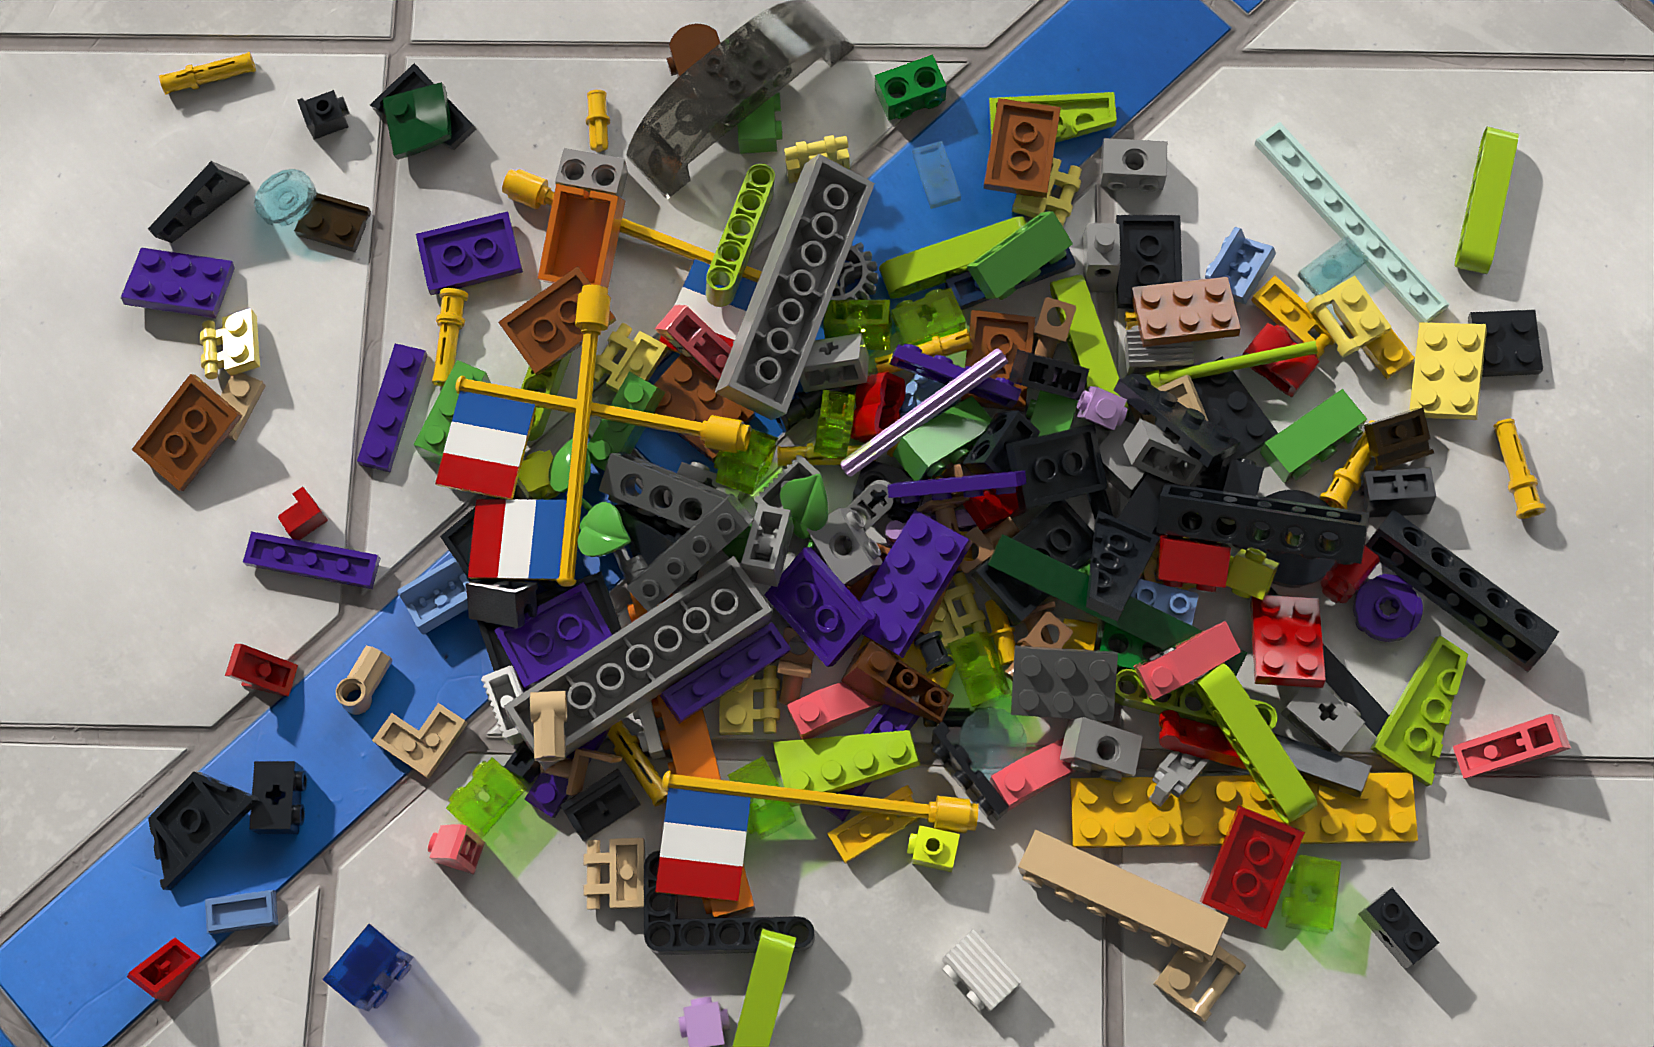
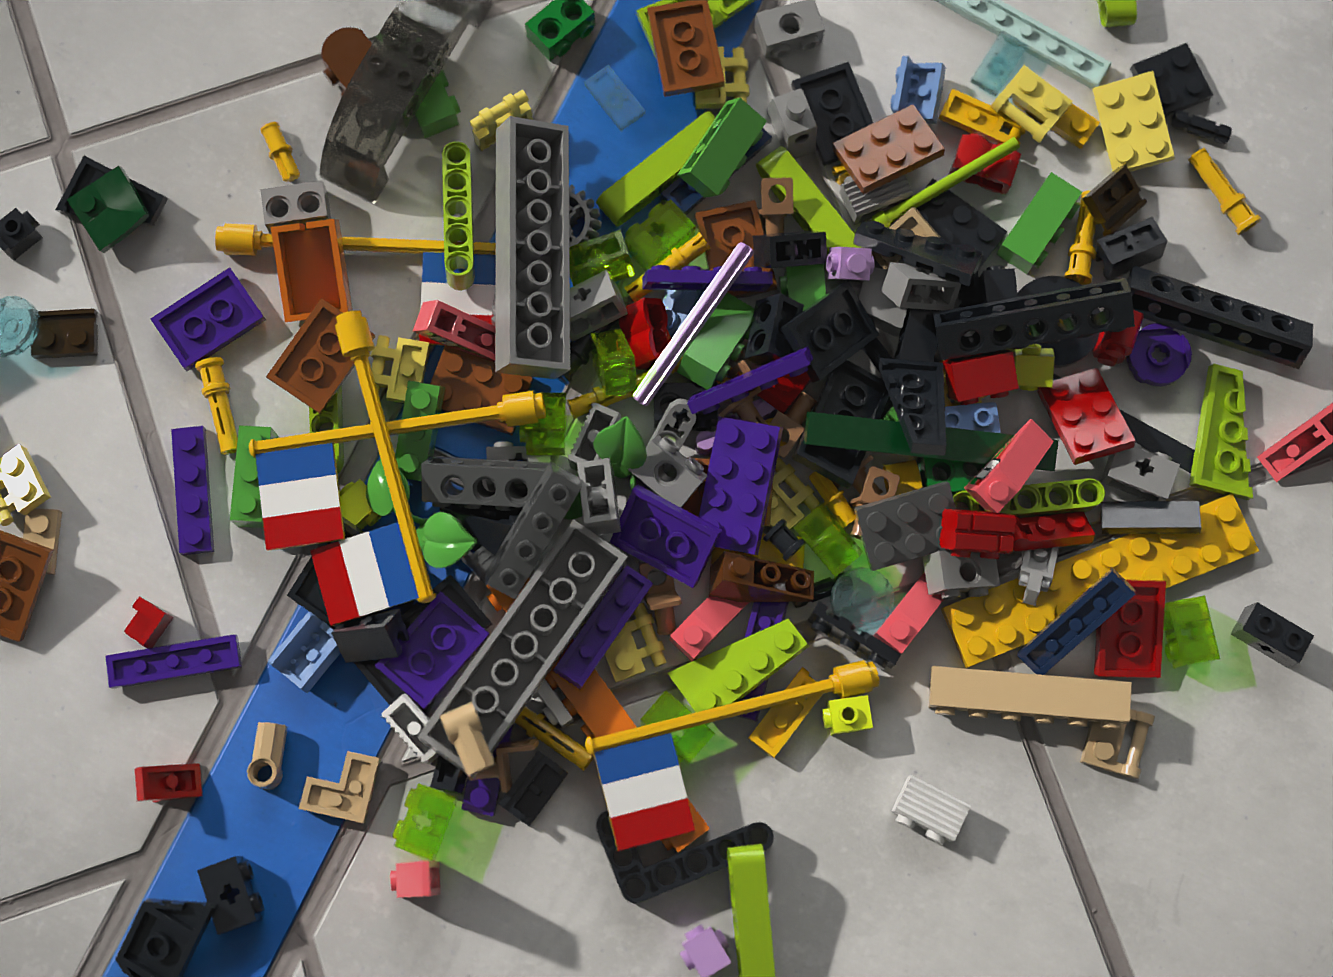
camera: 30 degrees left, 5 degrees up
tan plate [583,838,645,910] -> none
lime beam [1193,663,1318,825] -> none
none -> red brick [939,509,1016,559]
none -> dark blue plate [1017,567,1136,675]
none -> black axle [1171,110,1232,144]

